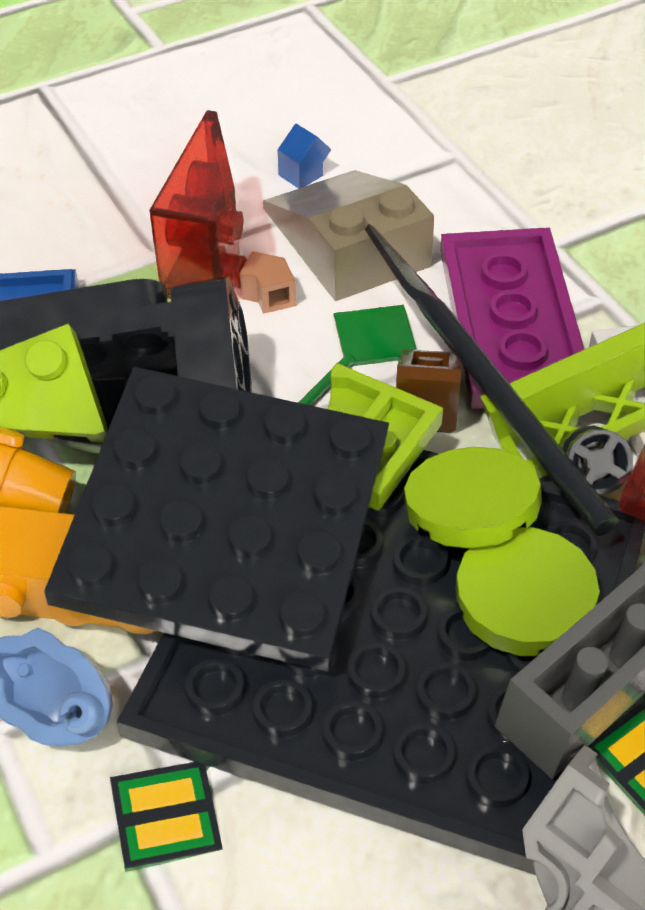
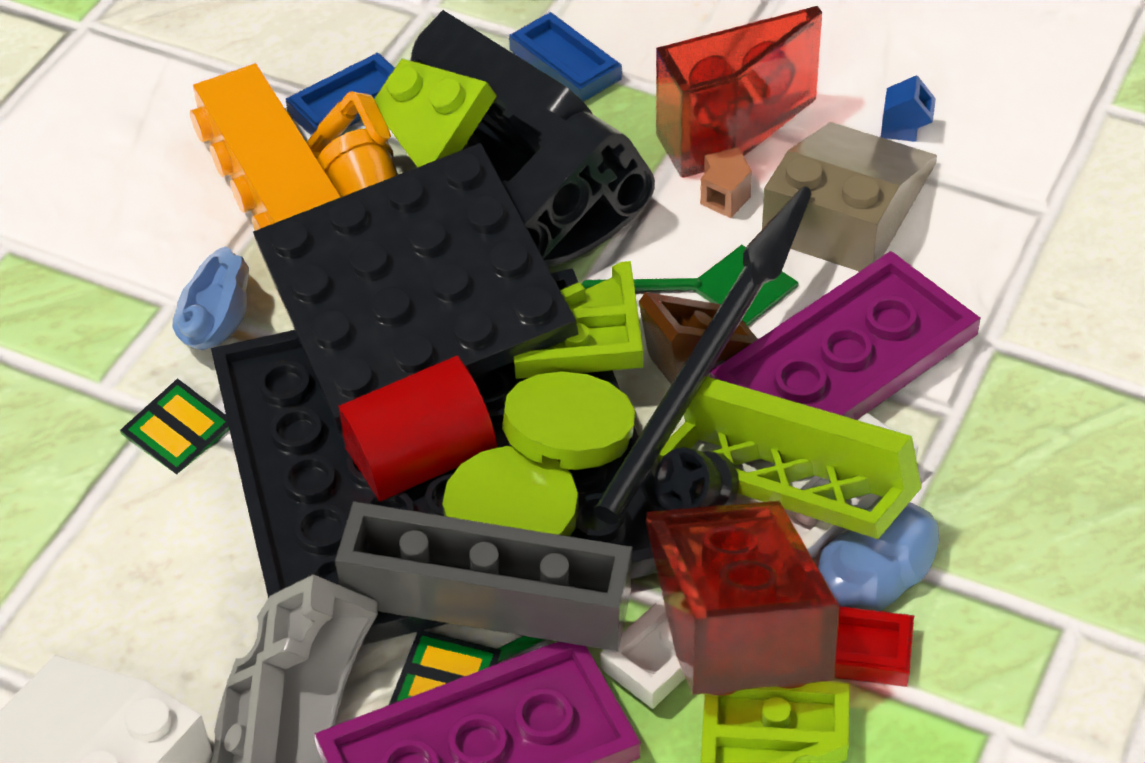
camera: 55 degrees right, 0 degrees up
none -> red brick [338,355,497,502]

